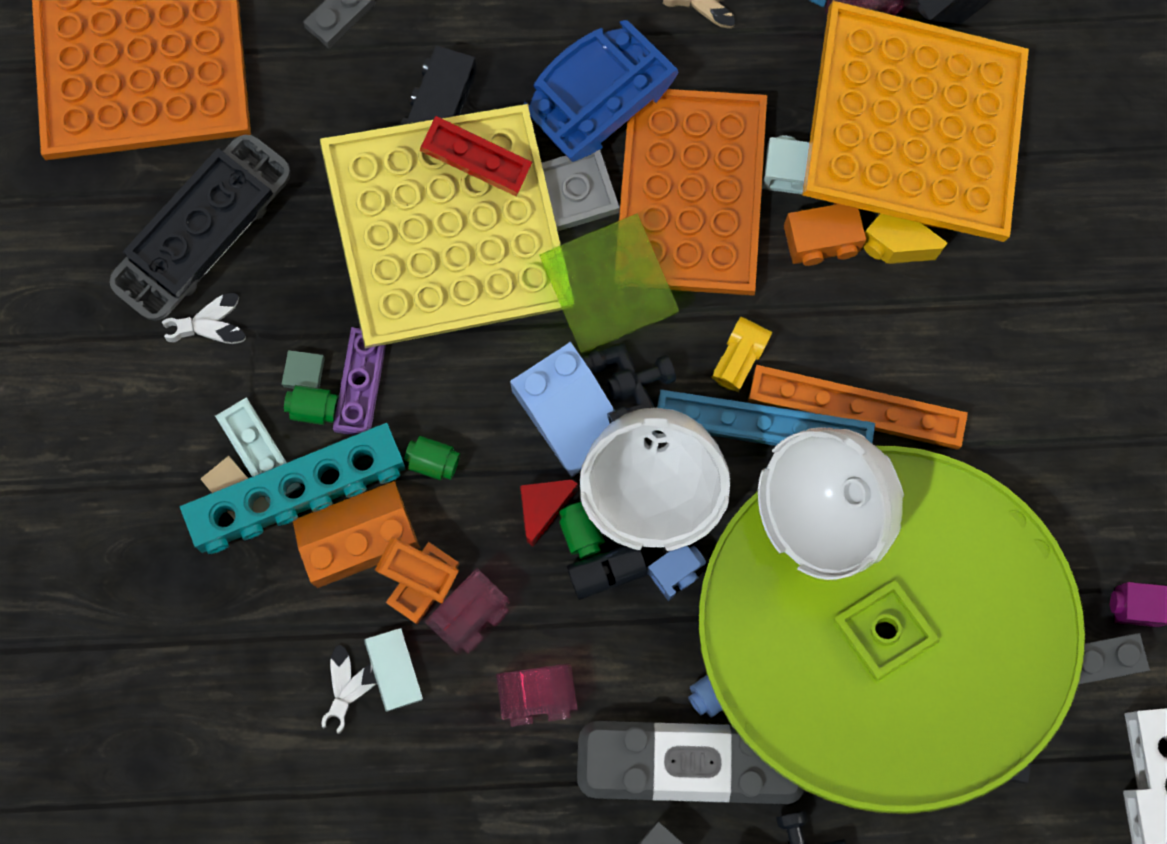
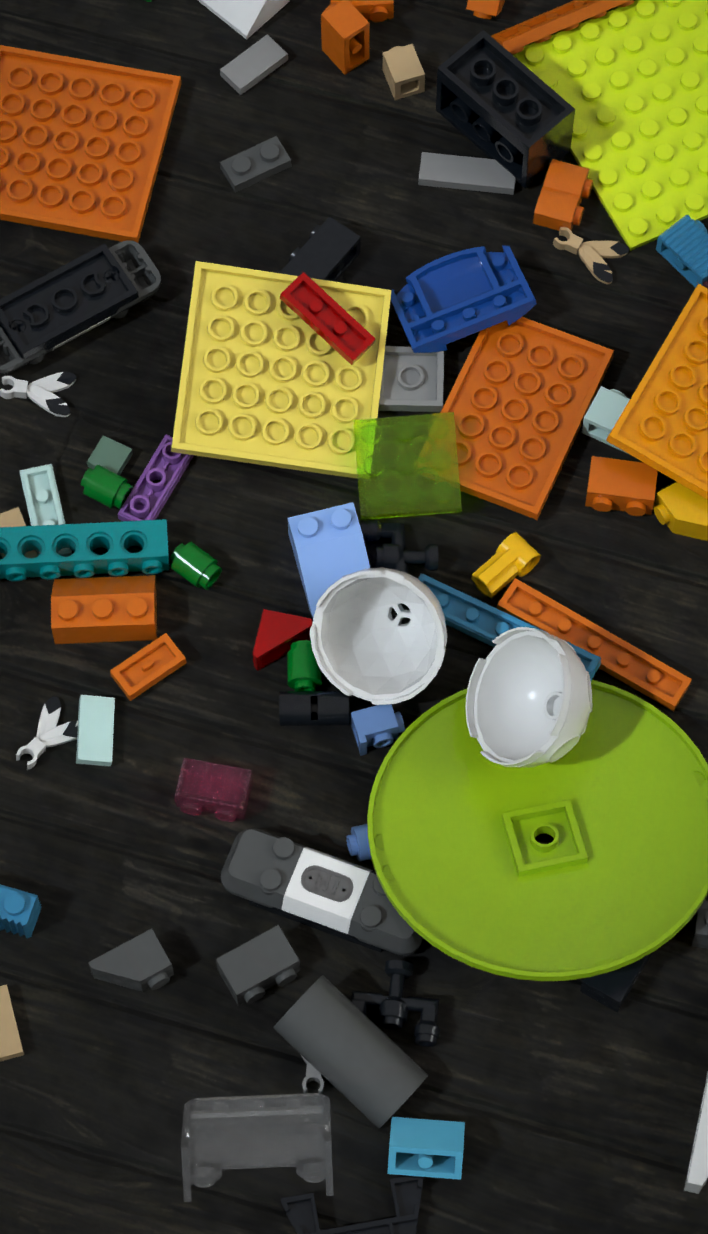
camera: 20 degrees right, 10 degrees down
orange tile [375,537,459,603] -> none
clear pink brick [425,568,510,655] -> none

